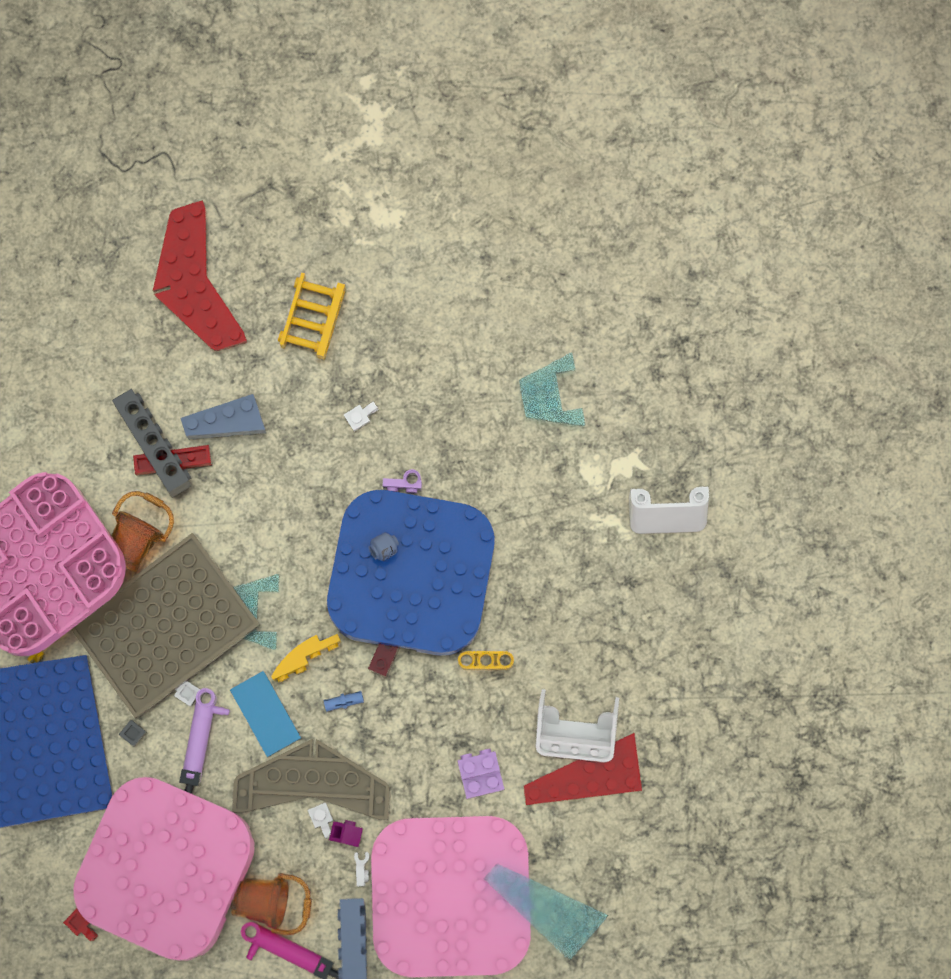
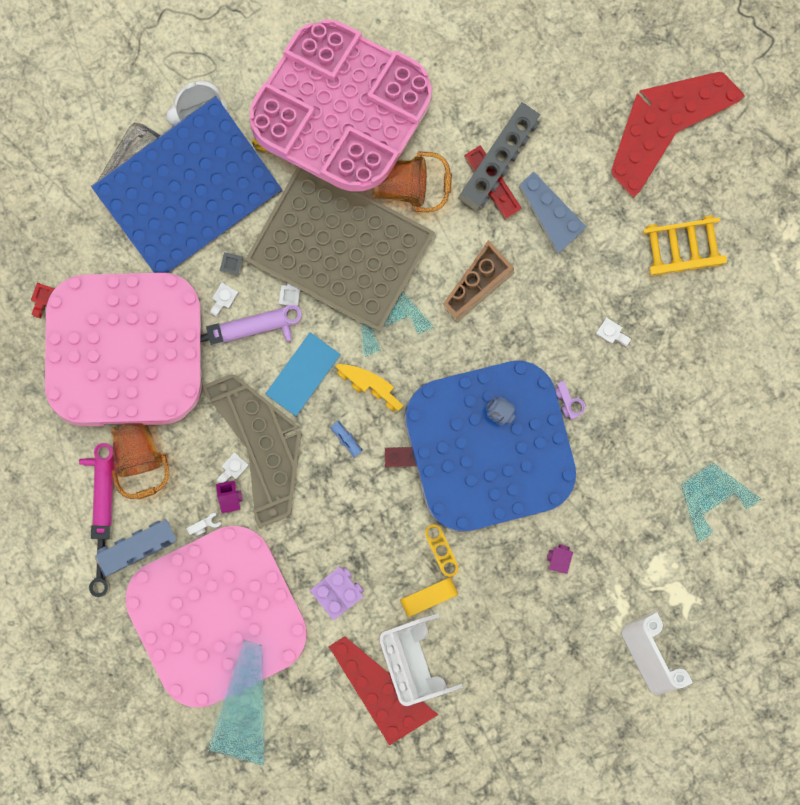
camera: 65 degrees right, 5 degrees up
none -> white plate [210,283,238,318]
none -> yellow beam [400,577,459,617]
none -> medium nougat wedge [443,240,515,322]
none -> magenta brick [546,544,573,574]

